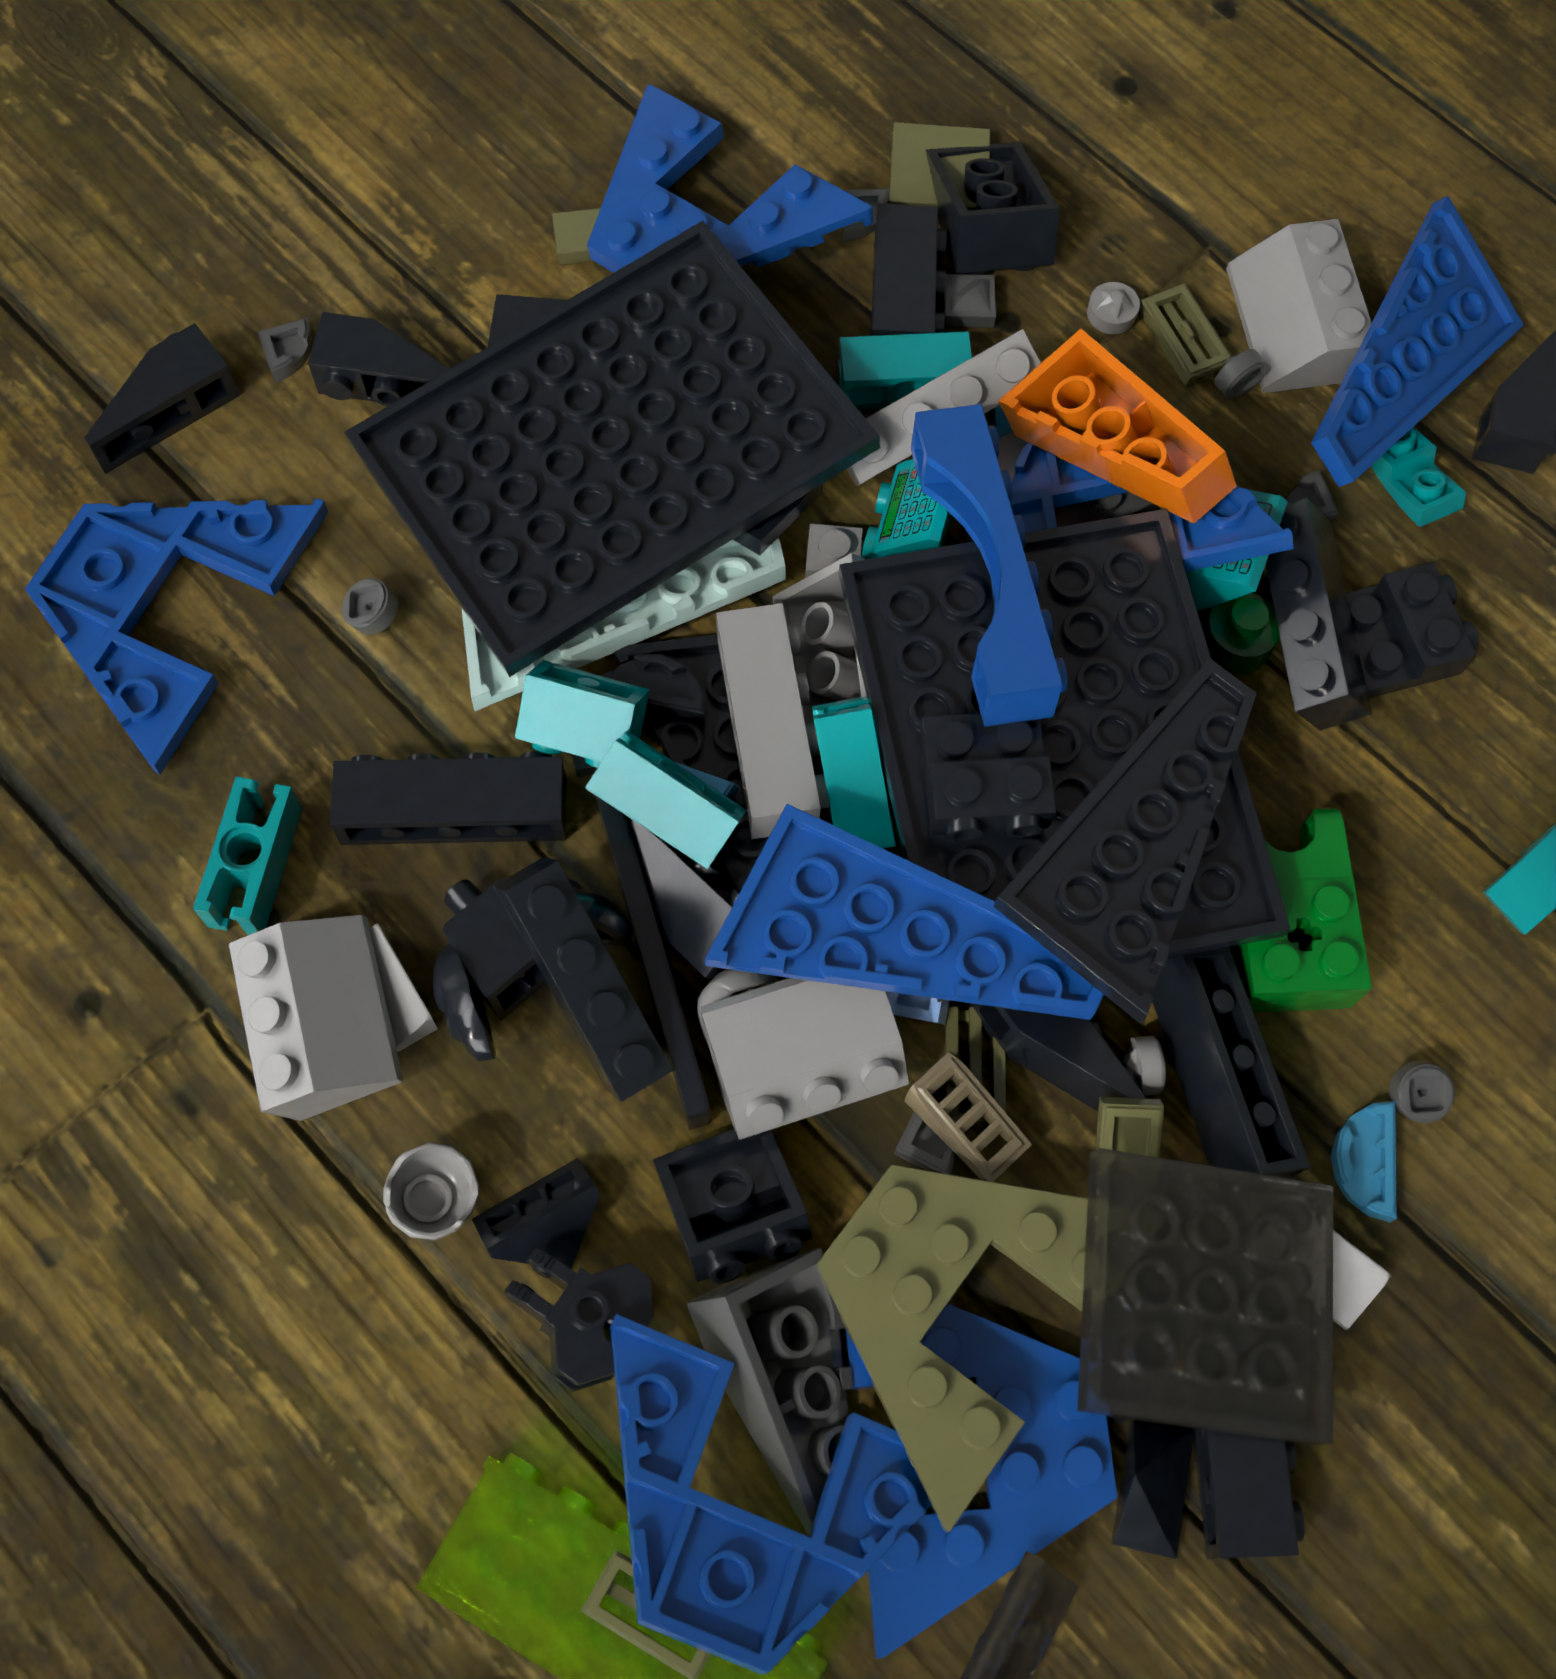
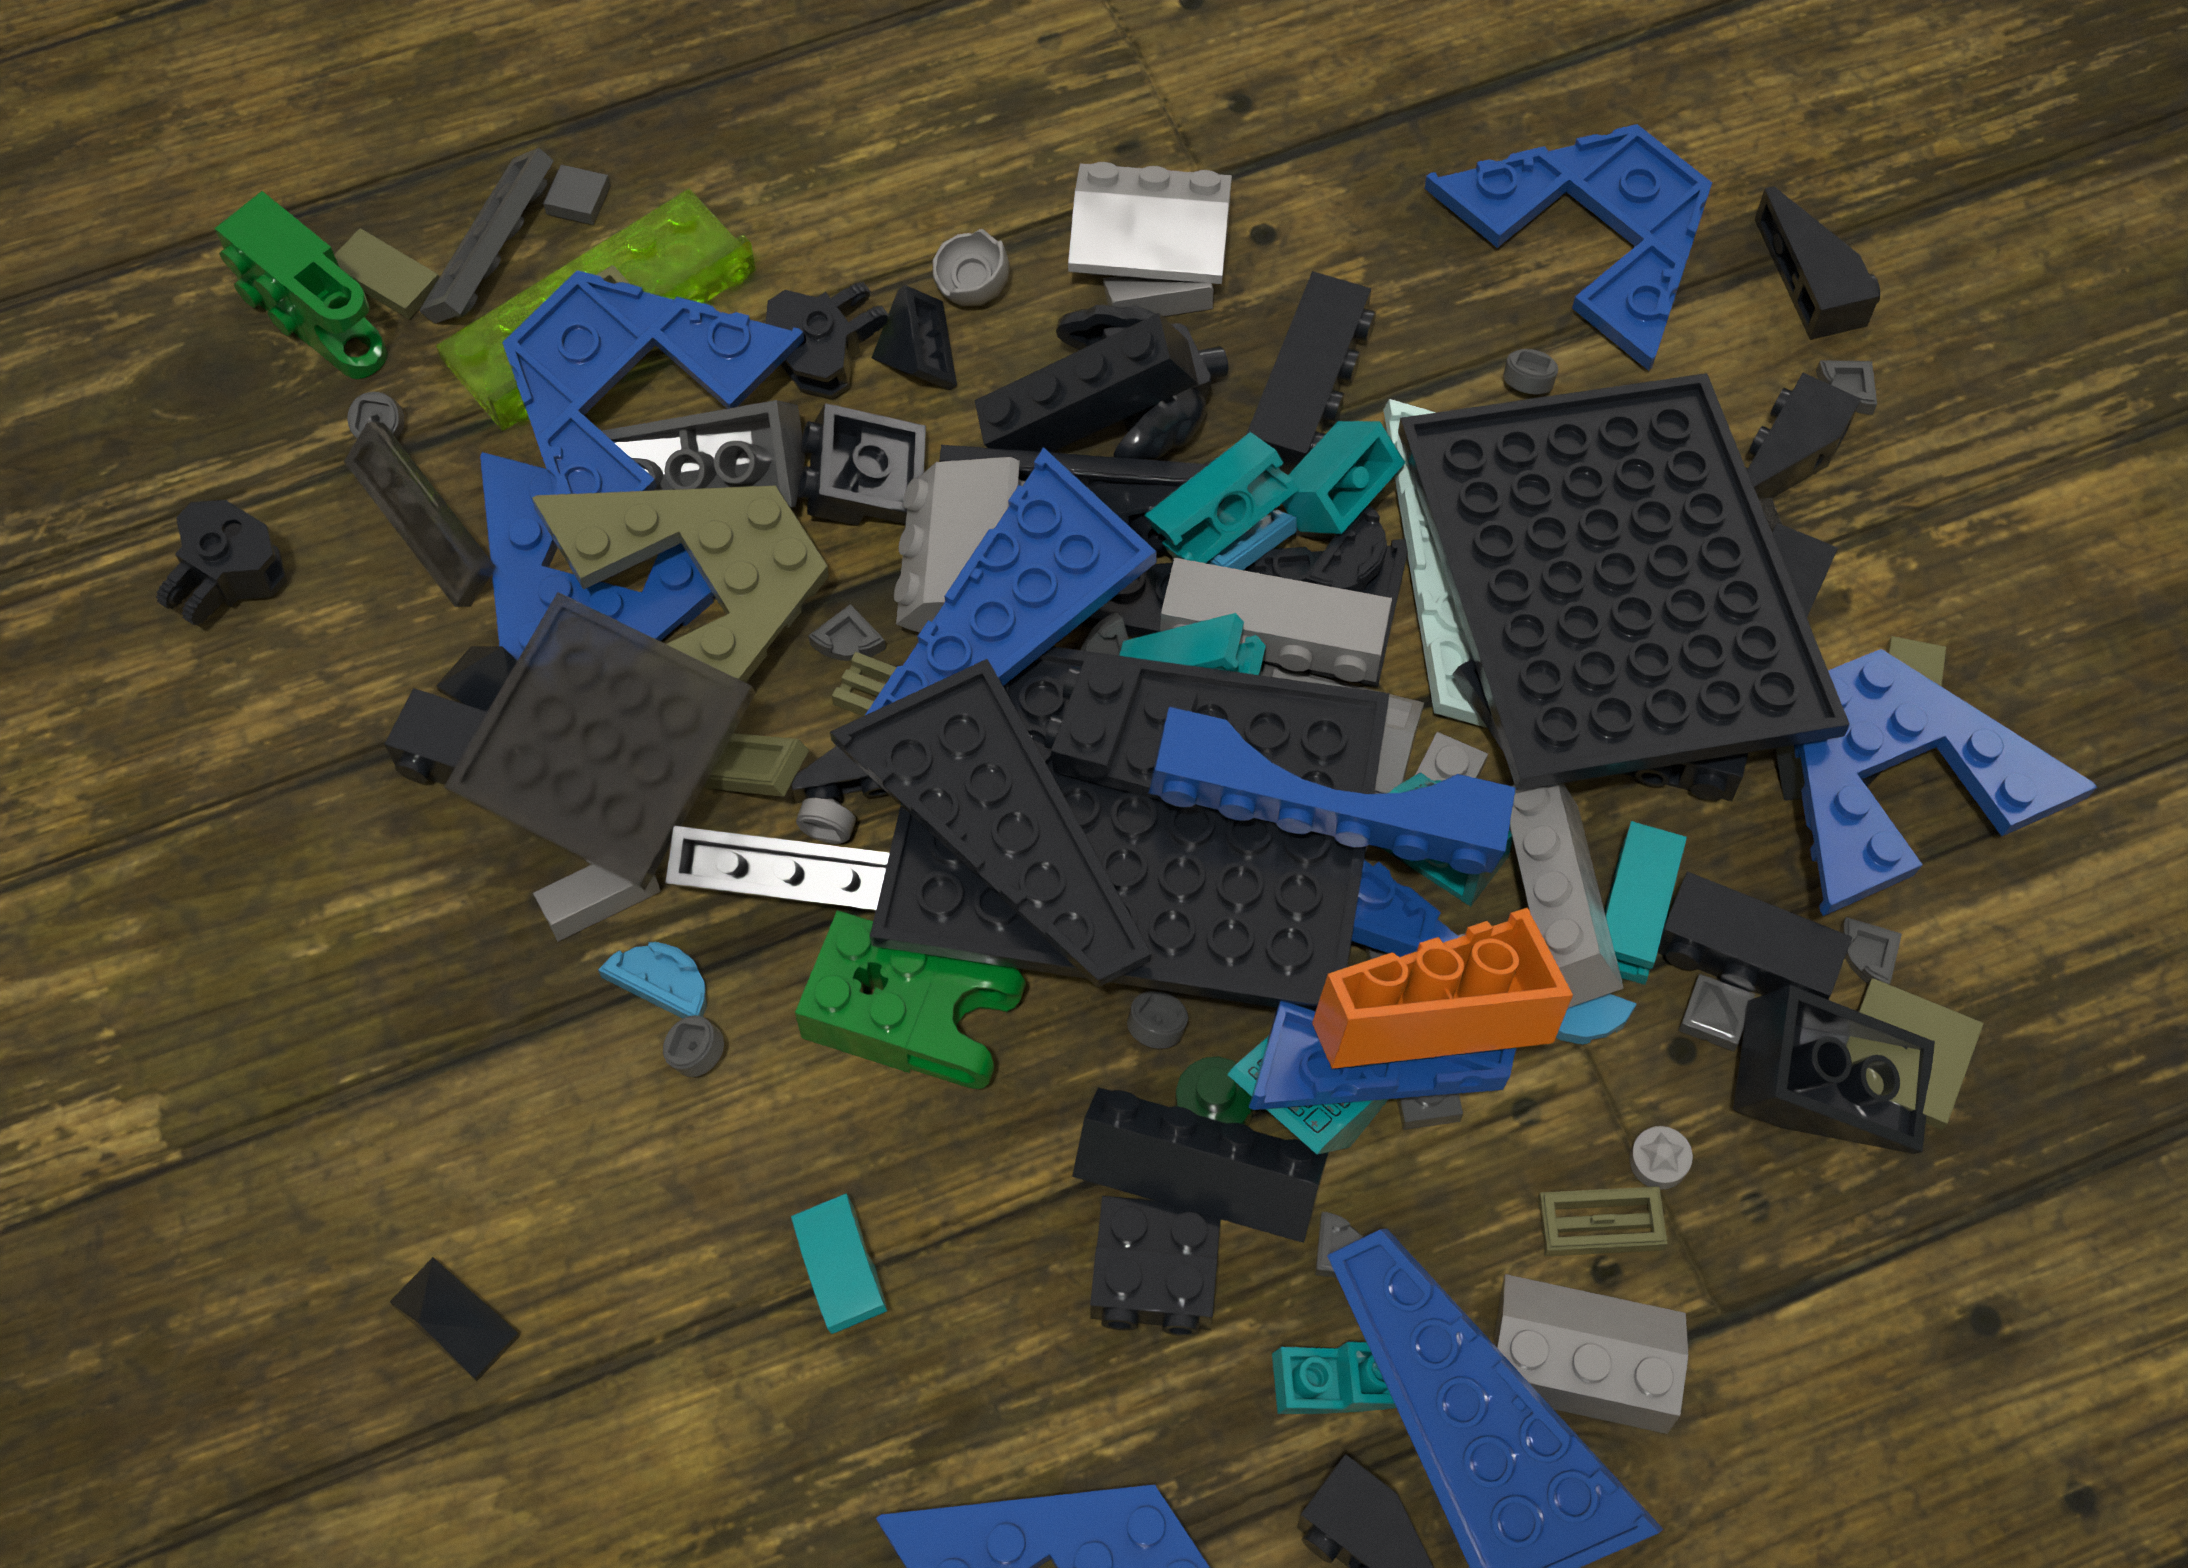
camera: 115 degrees right, 5 degrees down
teal piece [193,776,303,935] -> none
dark tan slope [904,1051,1032,1182] -> none
dark grey tile [1214,349,1268,399] -> none

